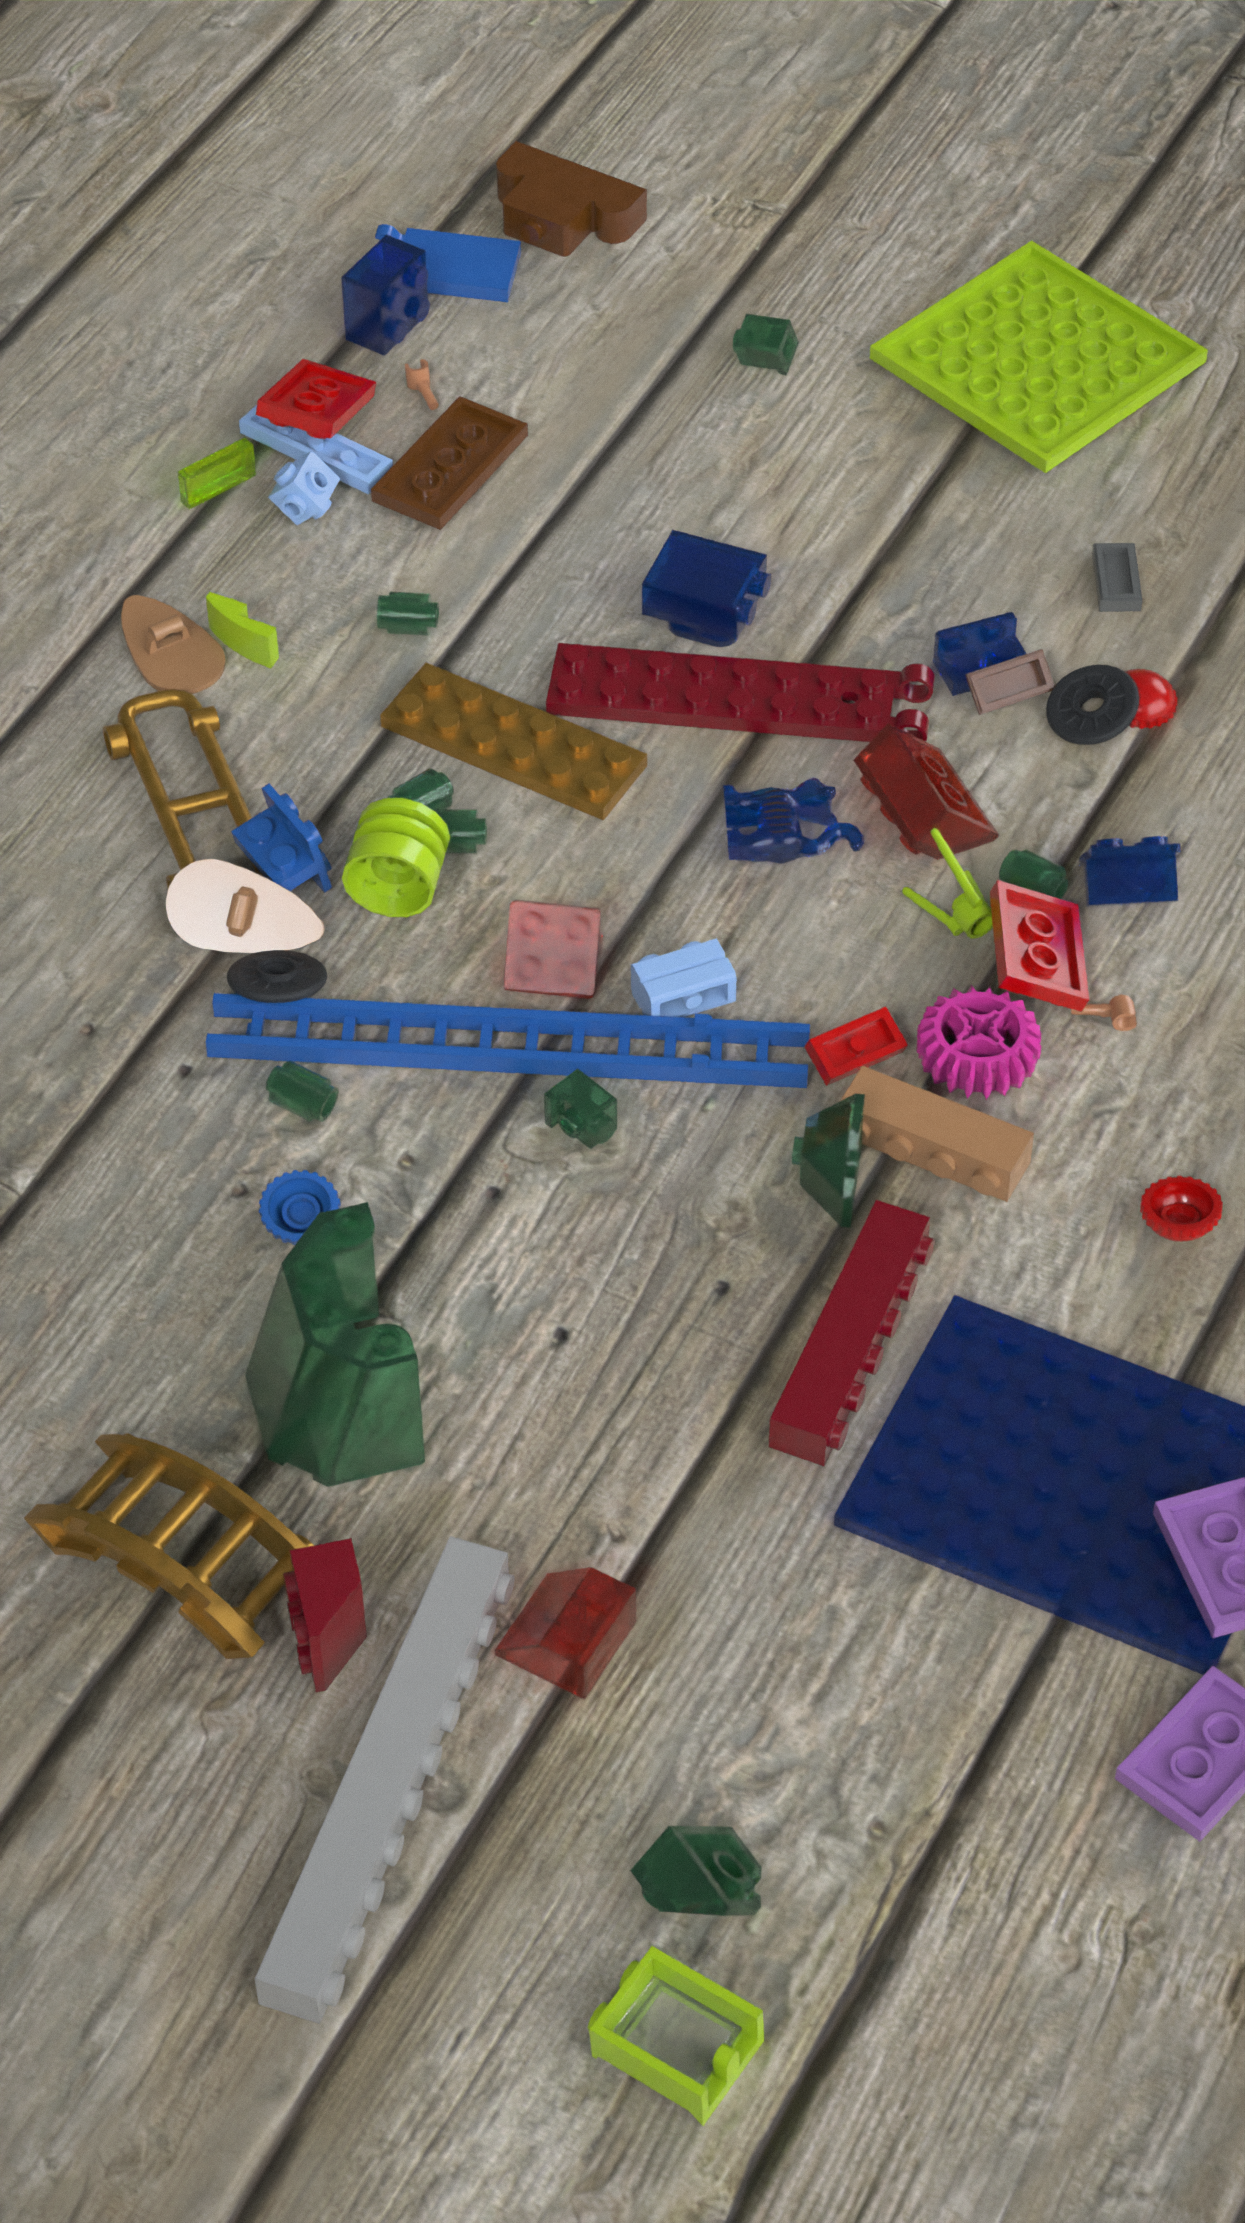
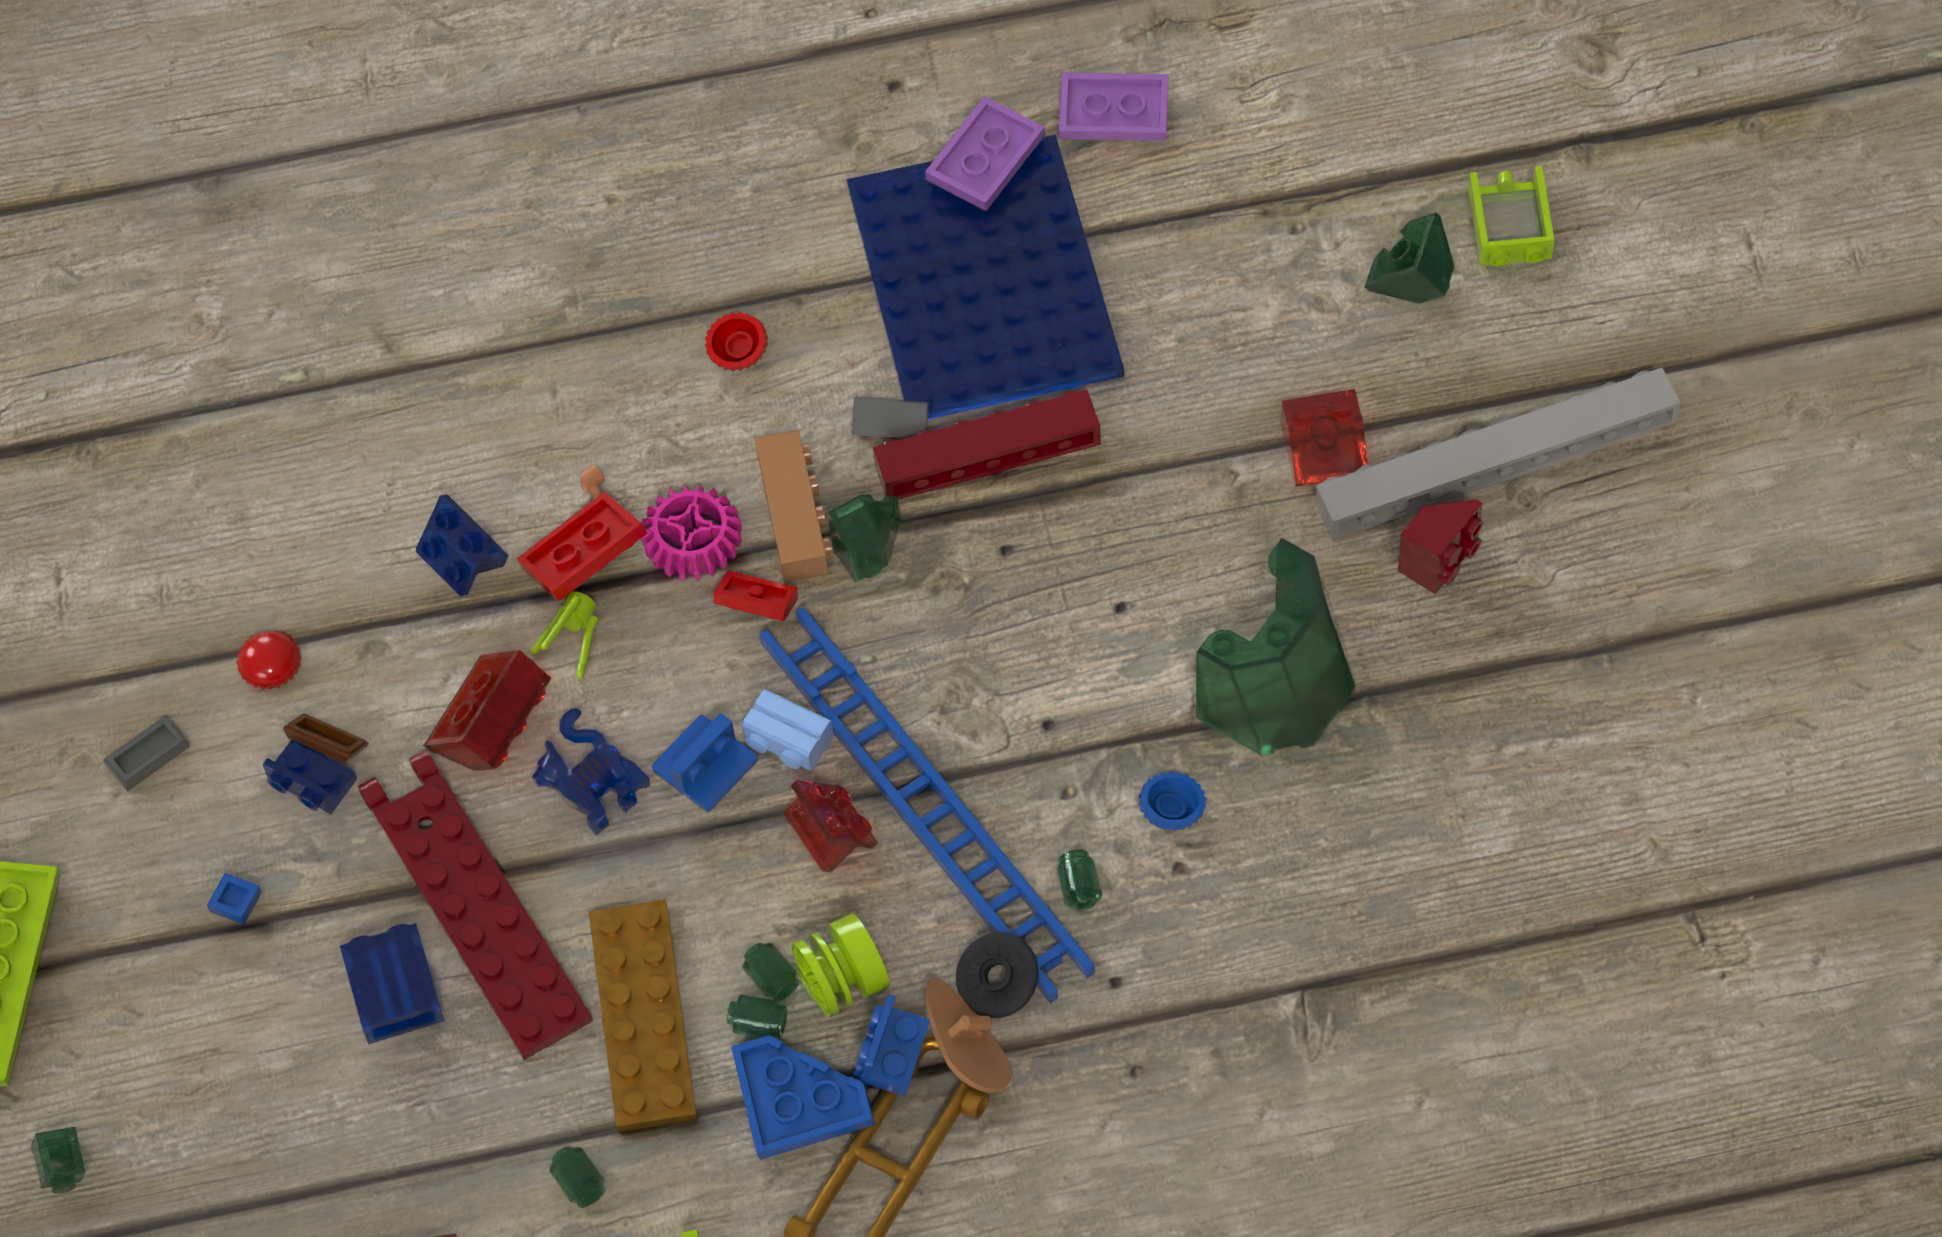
camera: 125 degrees left, 10 degrees up
pearl gold fence [24,1433,314,1659] -> none
clear green brick [544,1068,617,1149] -> none
clear green brick [999,849,1068,899] -> none
black wheel [1046,664,1139,745] -> none
none -> blue plate [207,873,262,925]
none -> blue bracket [652,713,758,812]
none -> blue plate [731,1035,876,1160]
none -> dark grey tile [852,396,929,439]

